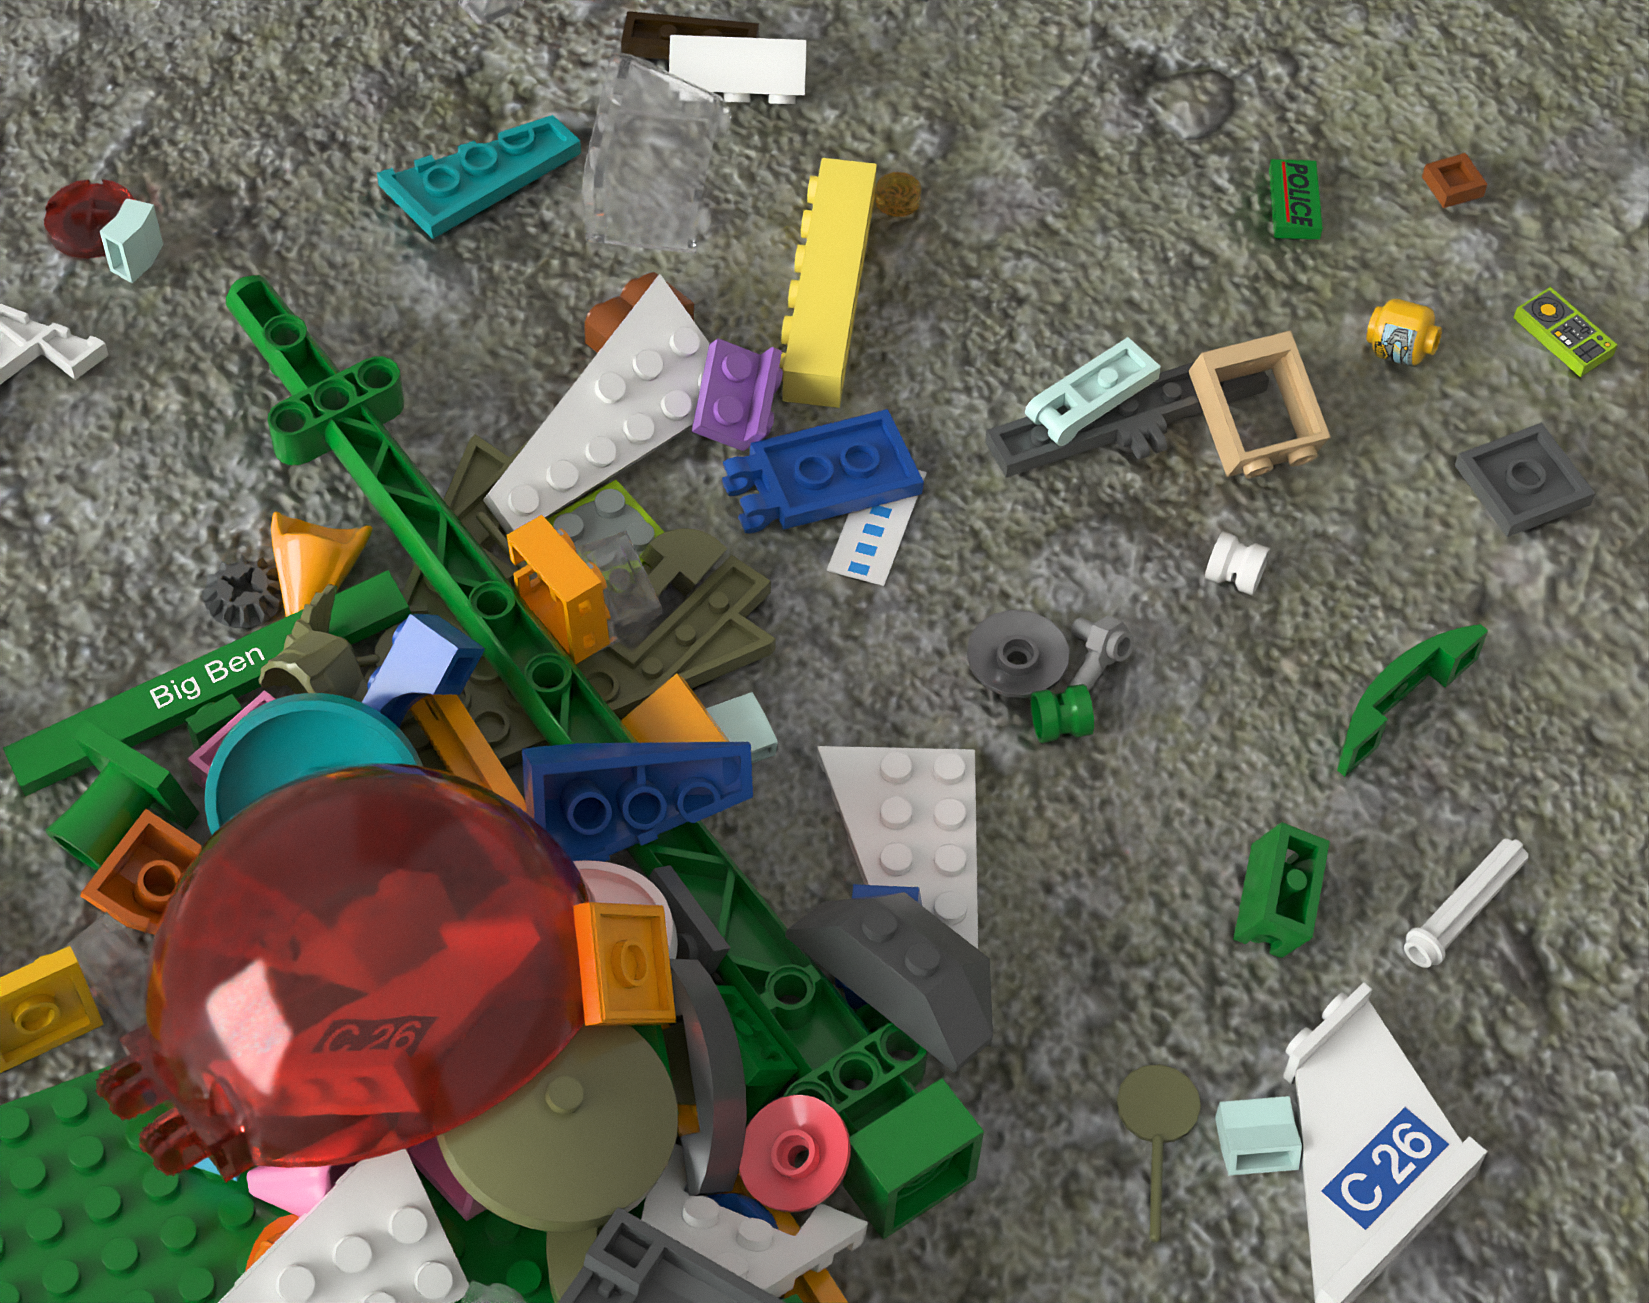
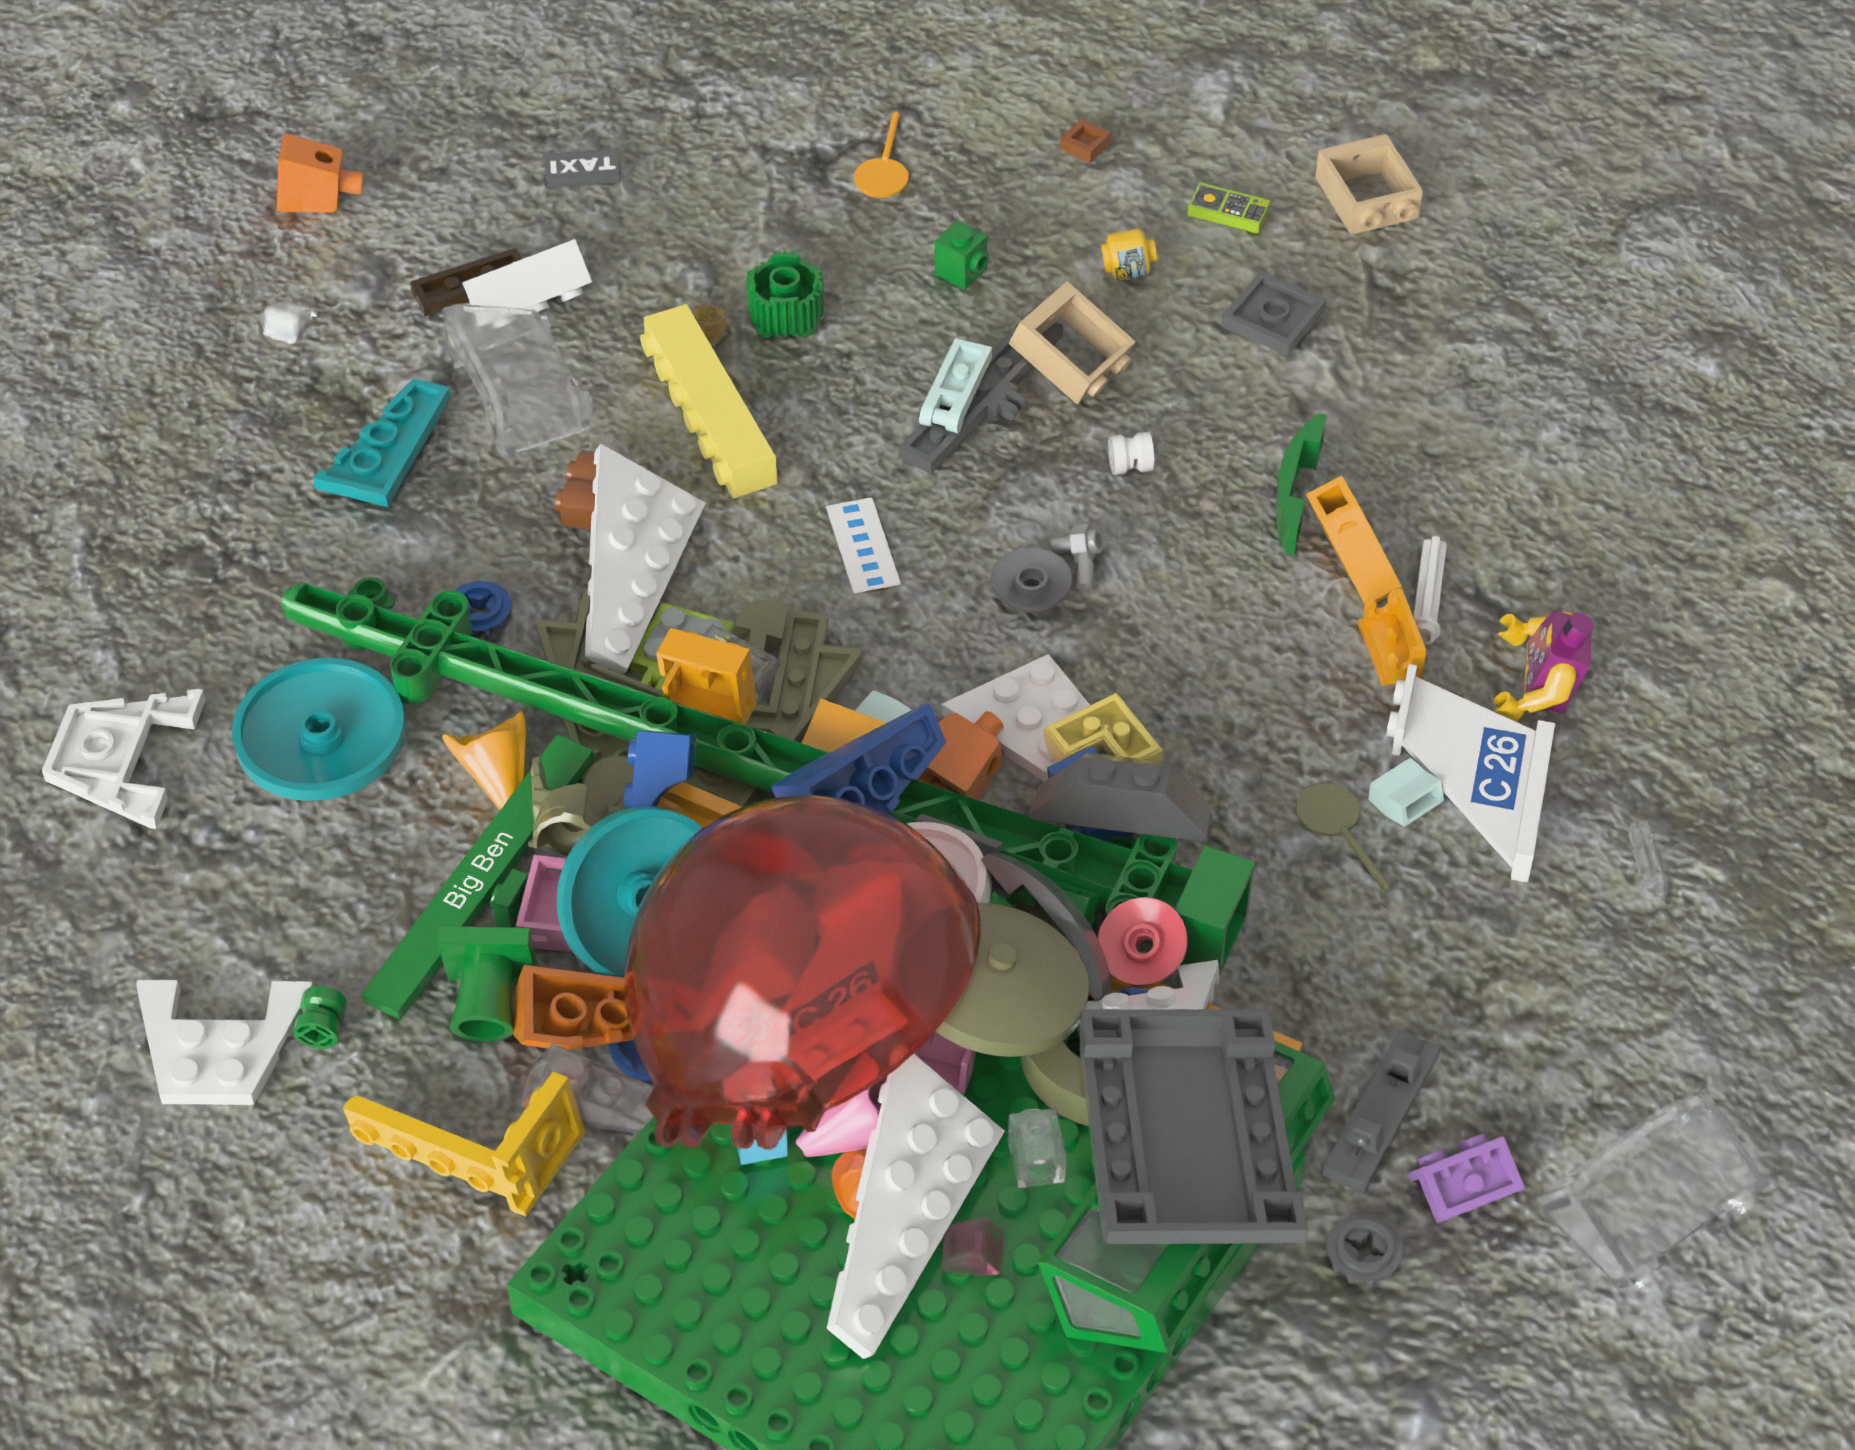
camera: 30 degrees left, 5 degrees down
clear red tile [43,179,135,259] -> none
light aqua piece [100,198,163,284] -> none
dark grey gear [202,555,283,628] -> none
light orange tile [573,902,676,1026] -> none
medium lavender bracket [691,338,783,451] -> none
blue tile [722,409,924,534] -> none
green wheel [1031,684,1094,743] -> none
green brick [1233,822,1330,958] -> none
green tile [1269,159,1323,240] -> none
none -> teal dish [232,658,406,801]
none -> green plate [347,577,395,610]
none -> blue gear [454,581,511,636]
none -> green brick [746,250,824,338]
none -> light orange piece [854,111,908,198]
none -> orange torso [917,711,1004,800]
none -> green brick [934,220,989,290]
none -> light yellow brick [1044,693,1163,763]
none -> light orange slope [1306,475,1403,604]
none -> light orange hinge [1358,588,1426,686]
none -> torso [1493,611,1594,722]

